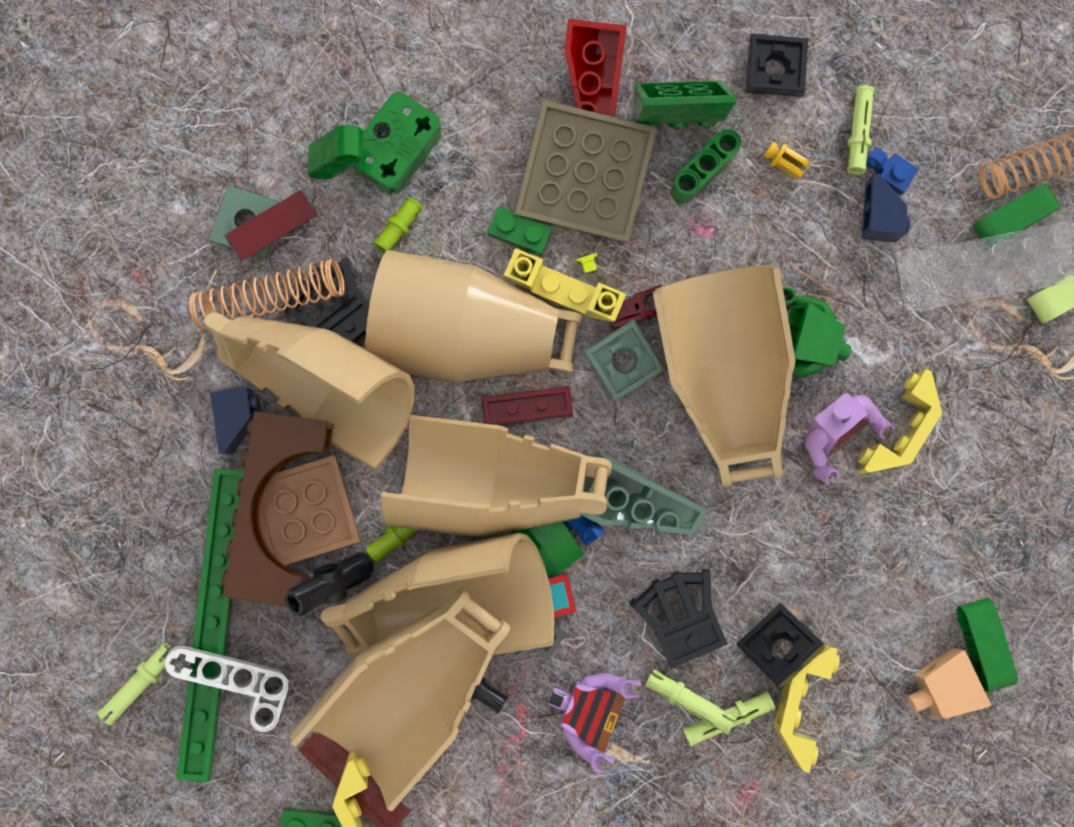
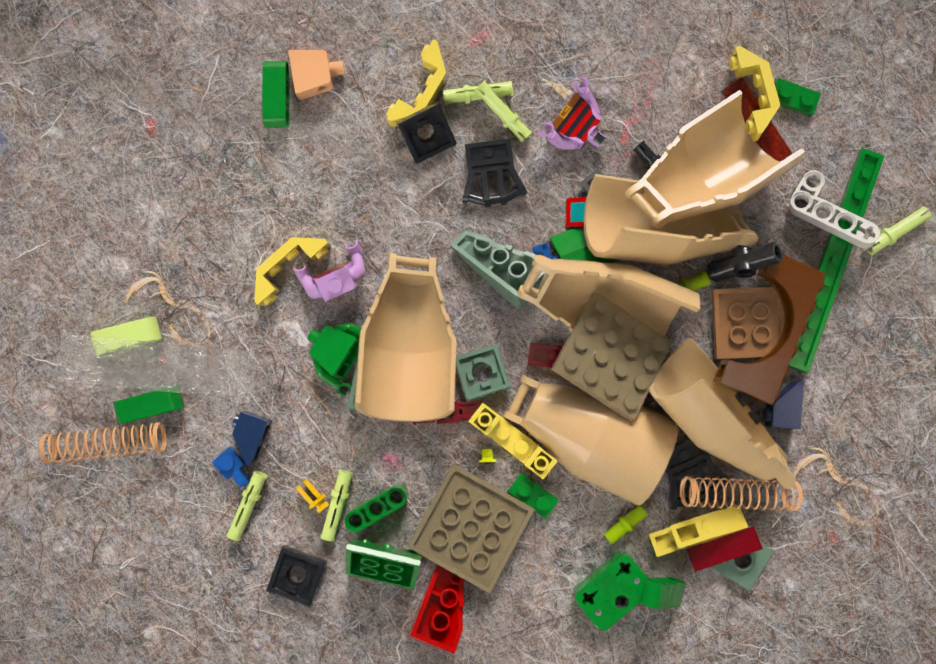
camera: 165 degrees left, 5 degrees up
none -> yellowish green pin [320,469,353,541]
none -> dark tan plate [551,291,672,422]
none -> light yellow slope [649,505,748,558]

